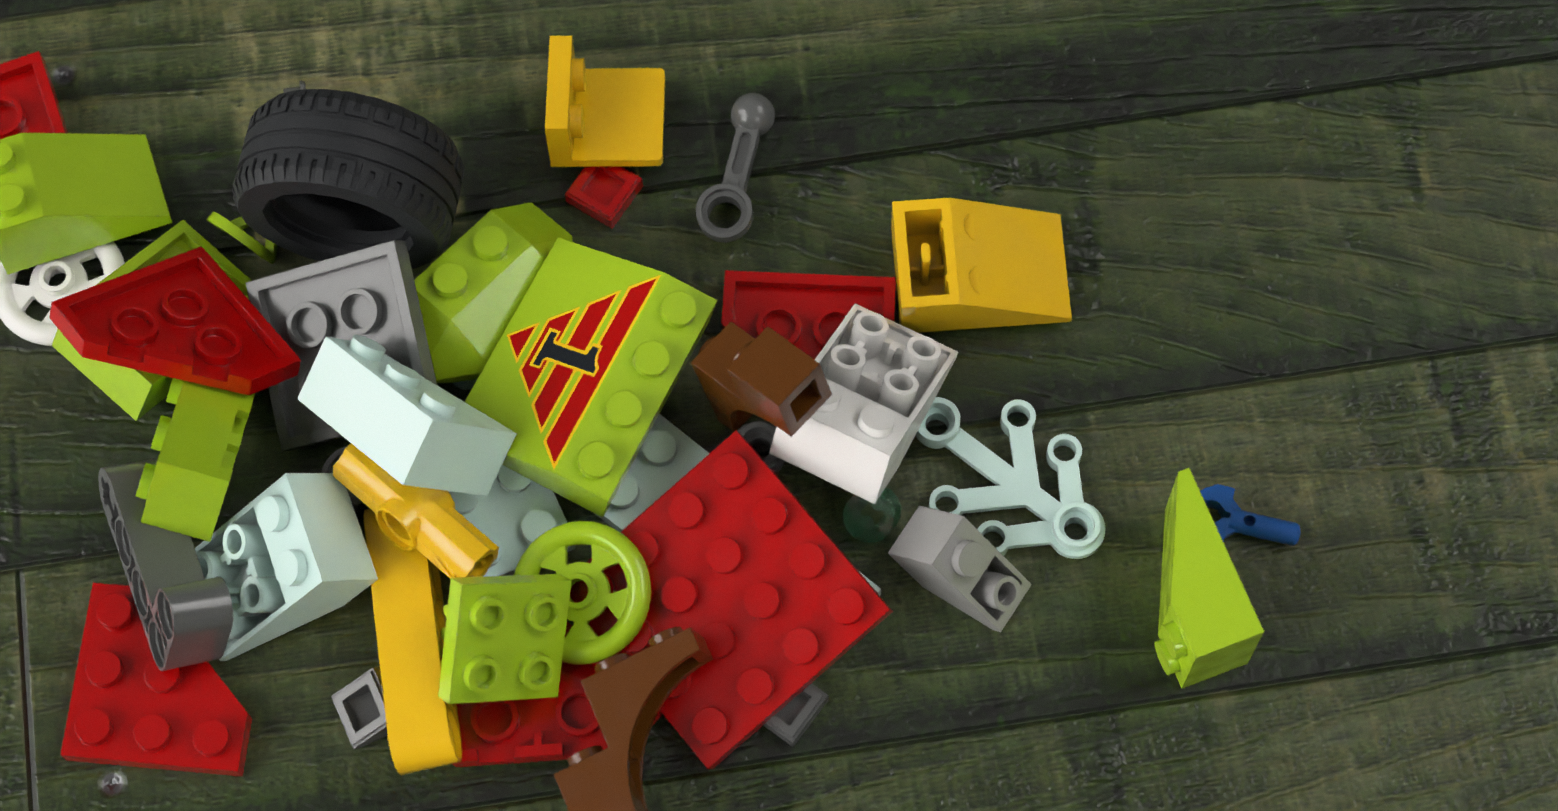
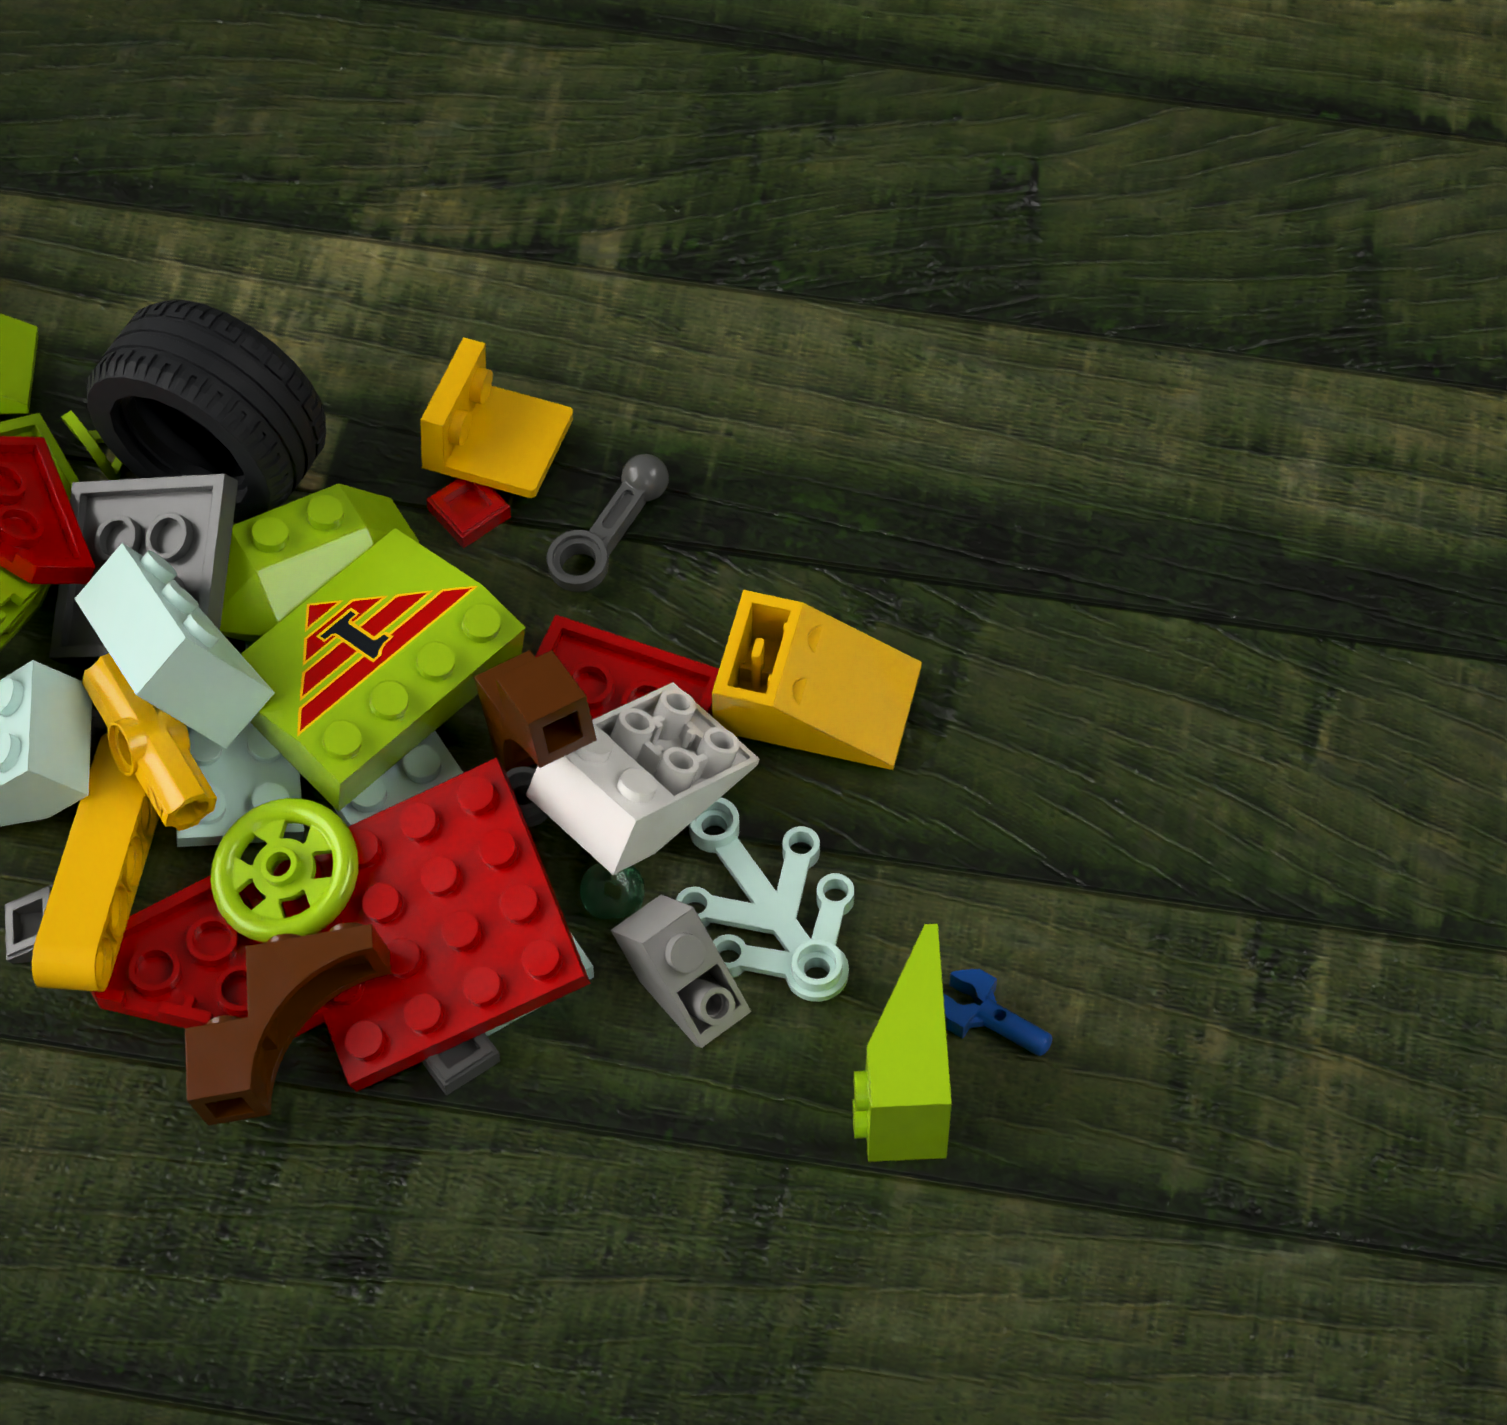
camera: 15 degrees right, 10 degrees down
lime plate [438,574,571,704] -> none

